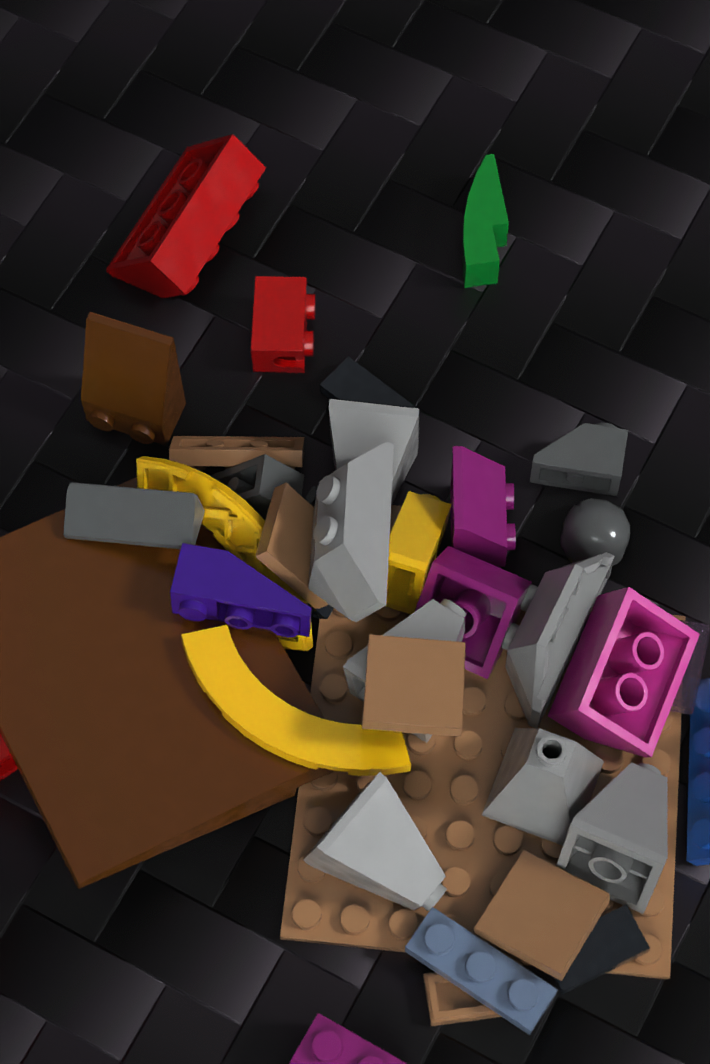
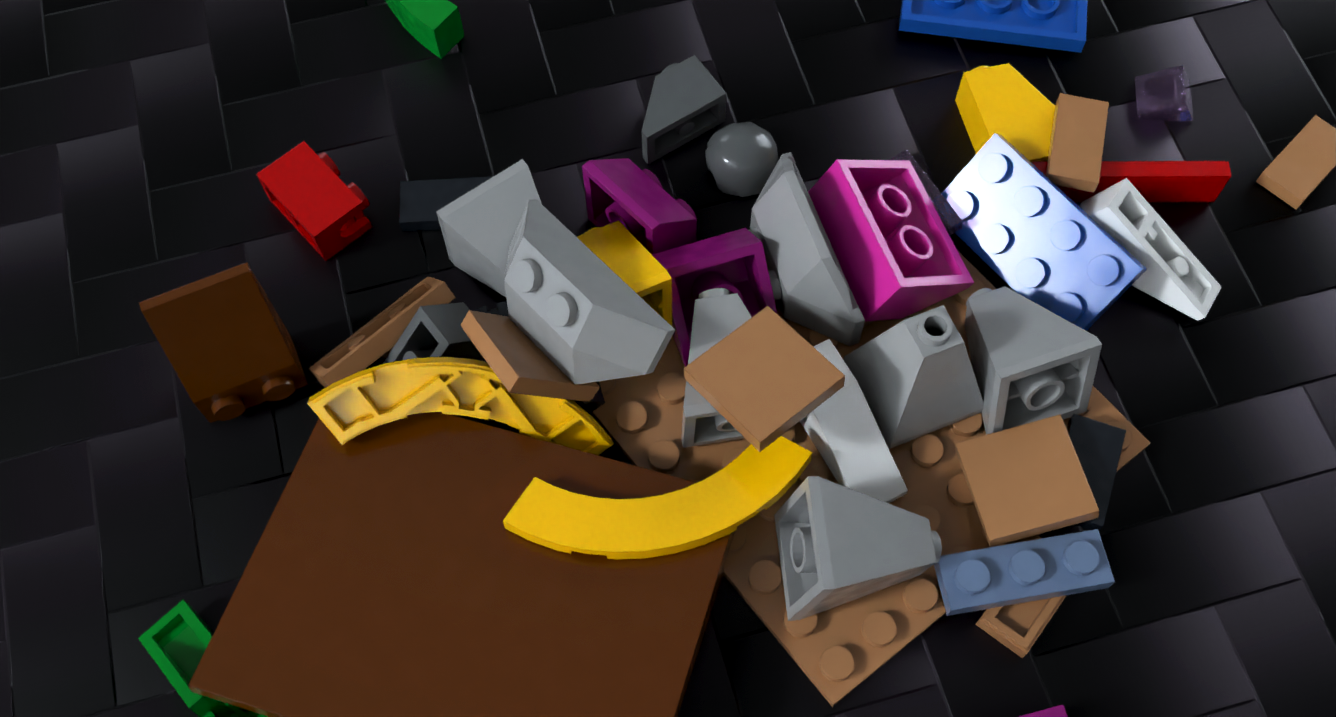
camera: 45 degrees left, 0 degrees up
dark grey slope [63,482,205,549] -> none
red slope [106,134,266,299] -> none
dark purple slope [170,543,311,638] -> none
none -> white slope [800,339,908,503]

